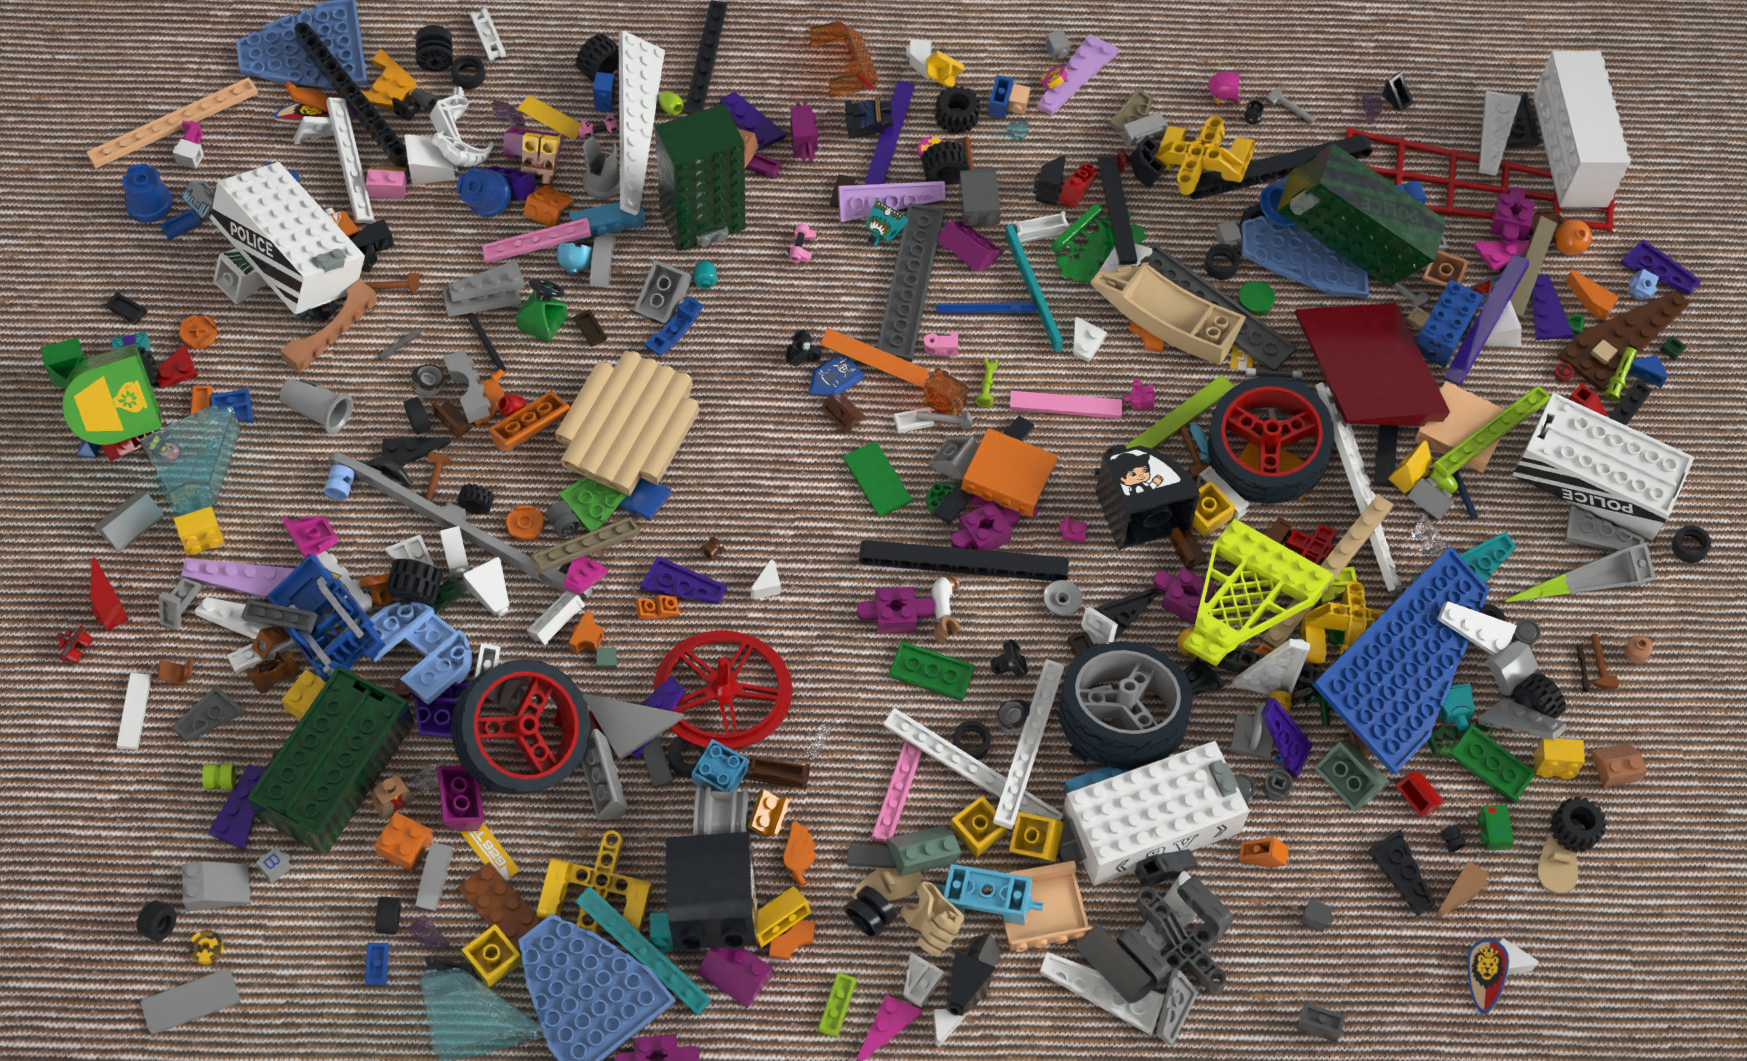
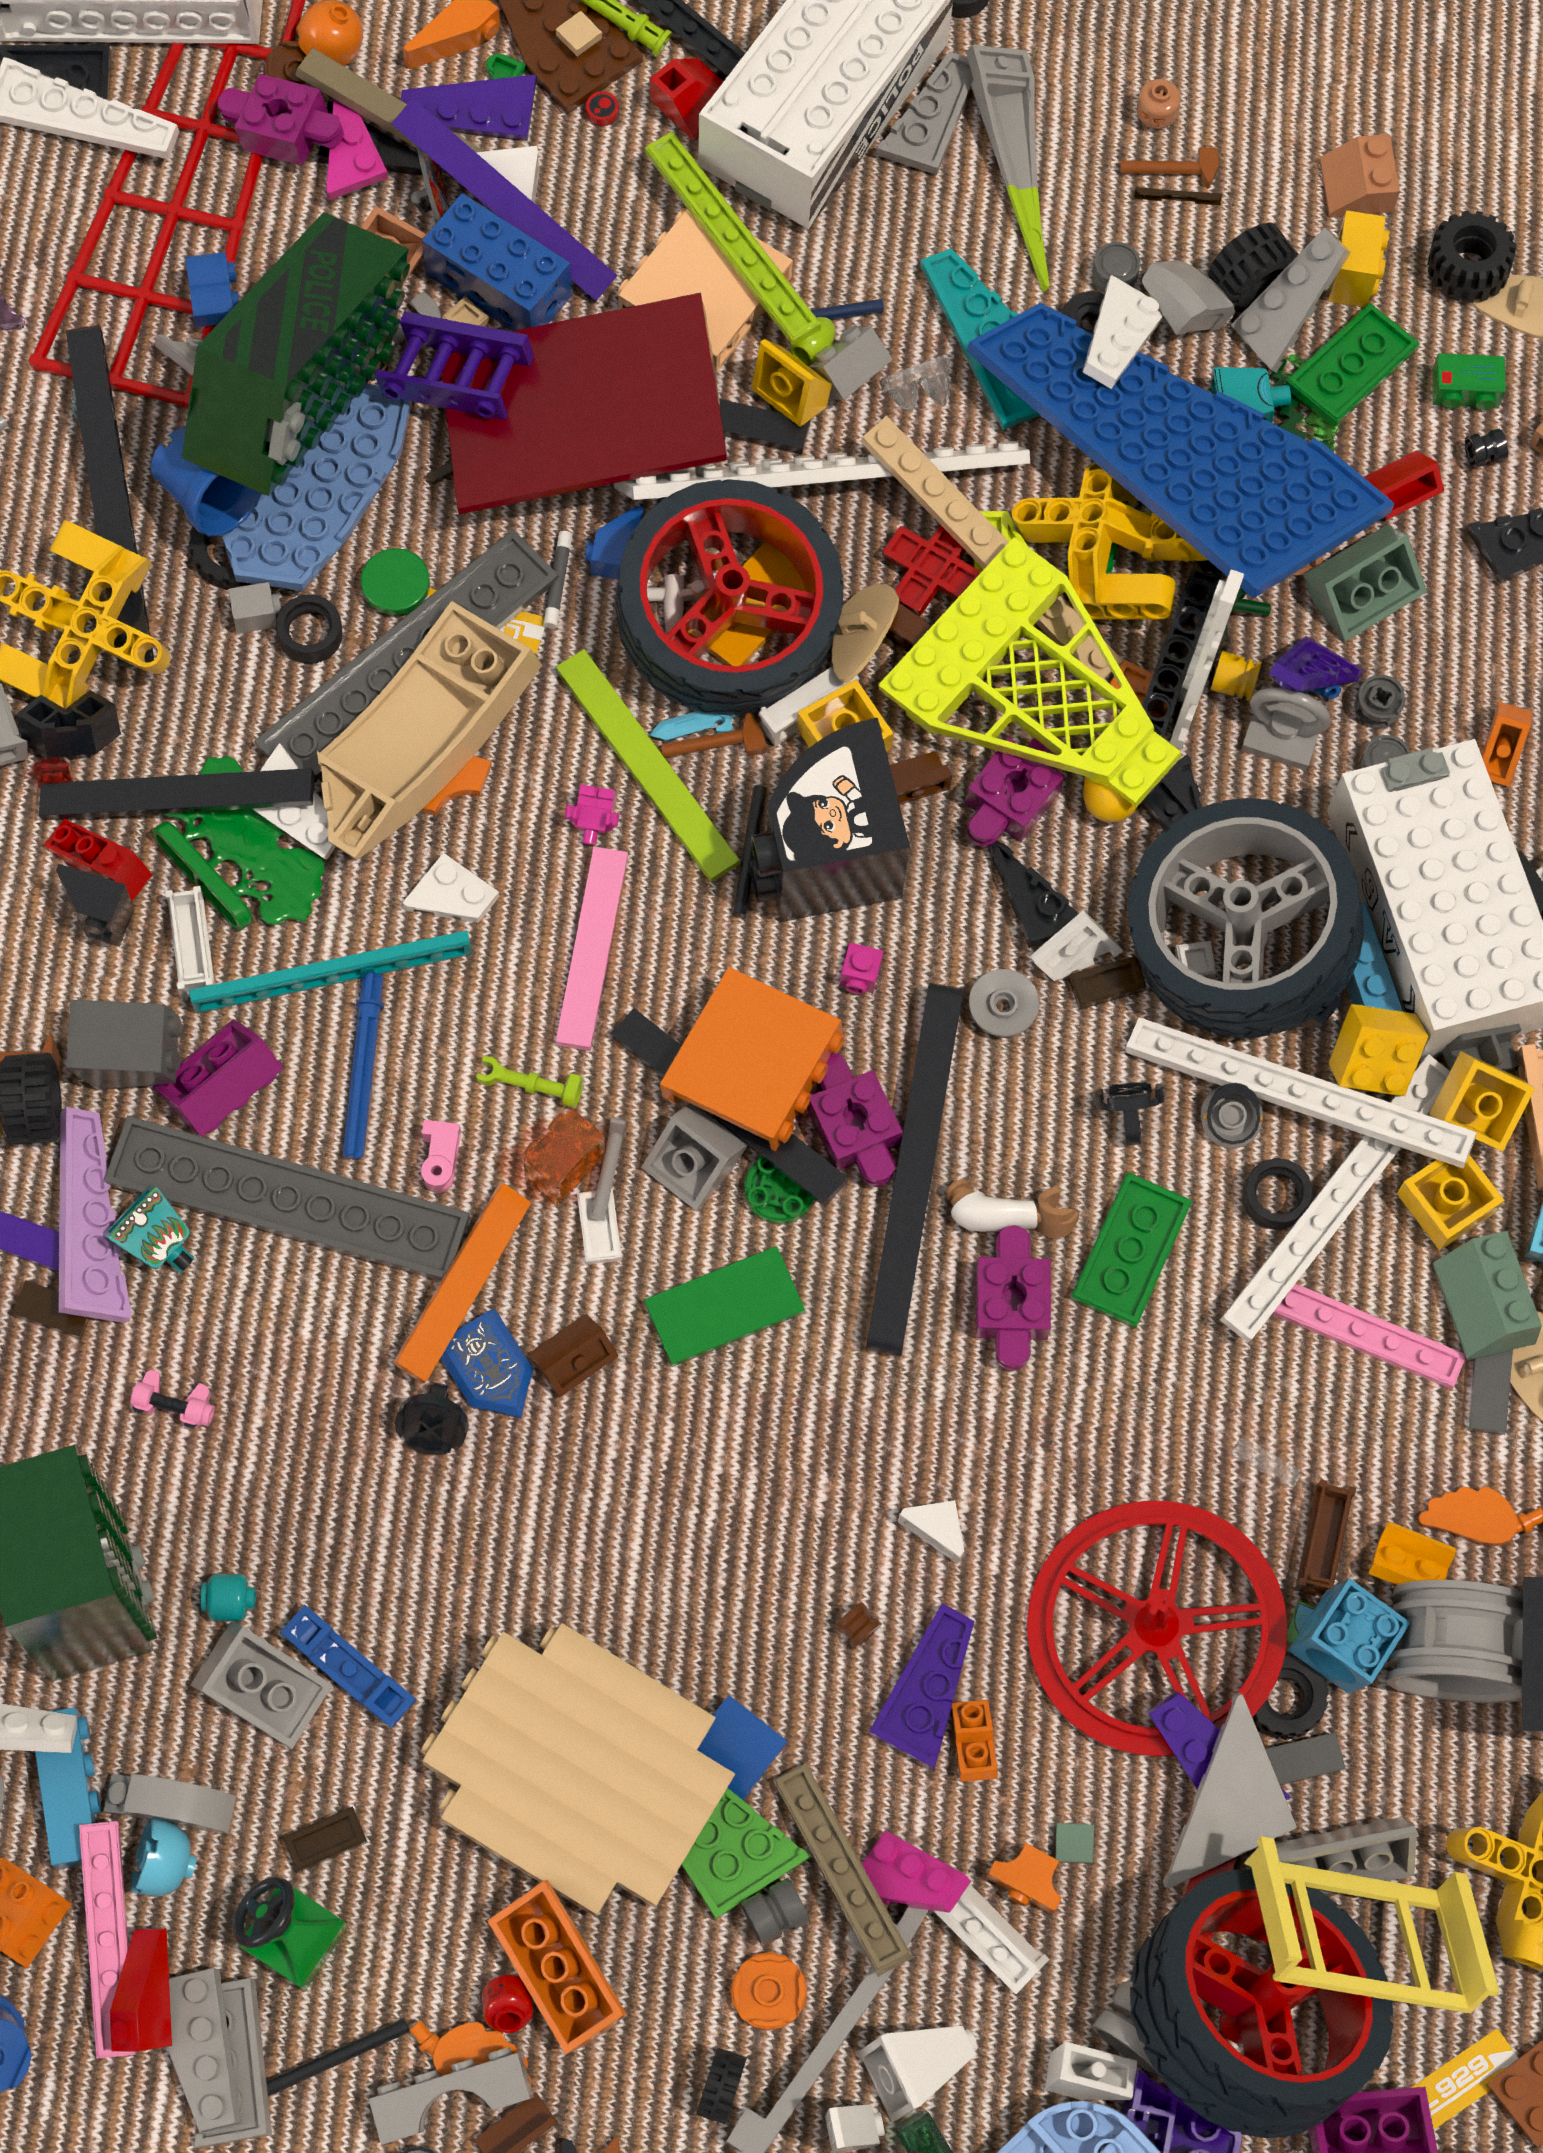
camera: 85 degrees left, 10 degrees up
none -> red slope [110,1928,172,2052]
none -> dark purple fence [375,311,534,420]
none -> tan shield [832,584,899,683]
none -> light yellow piece [1244,1836,1500,2014]
none -> yellow brick [1328,1004,1428,1096]

